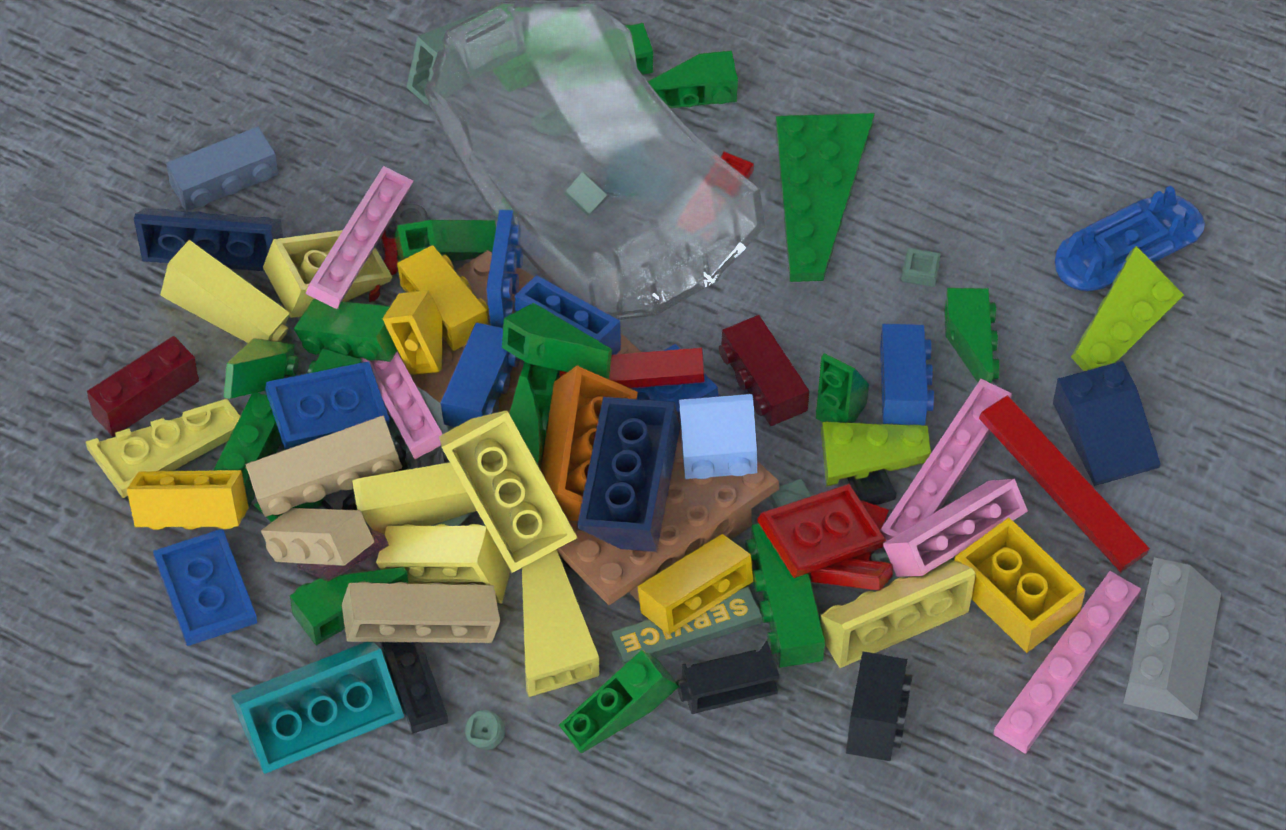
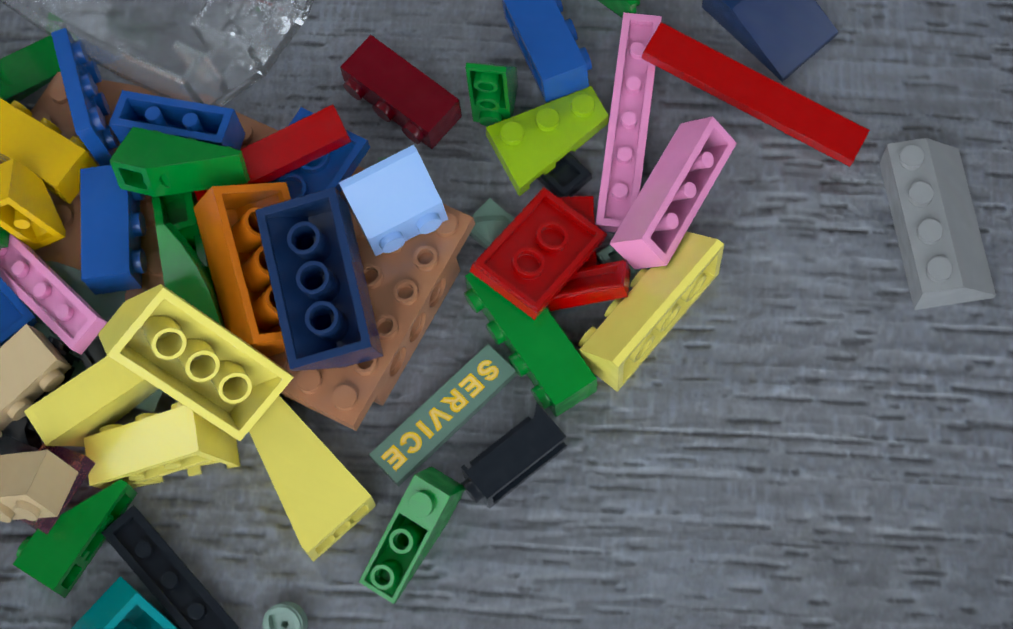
camera: 15 degrees left, 15 degrees up
tan brick [342,582,500,643] -> none
yellow brick [637,534,754,635] -> none
black brick [846,651,913,762] -> none
yellow brick [954,517,1085,653] -> none
bright pink plate [993,571,1141,754] -> none

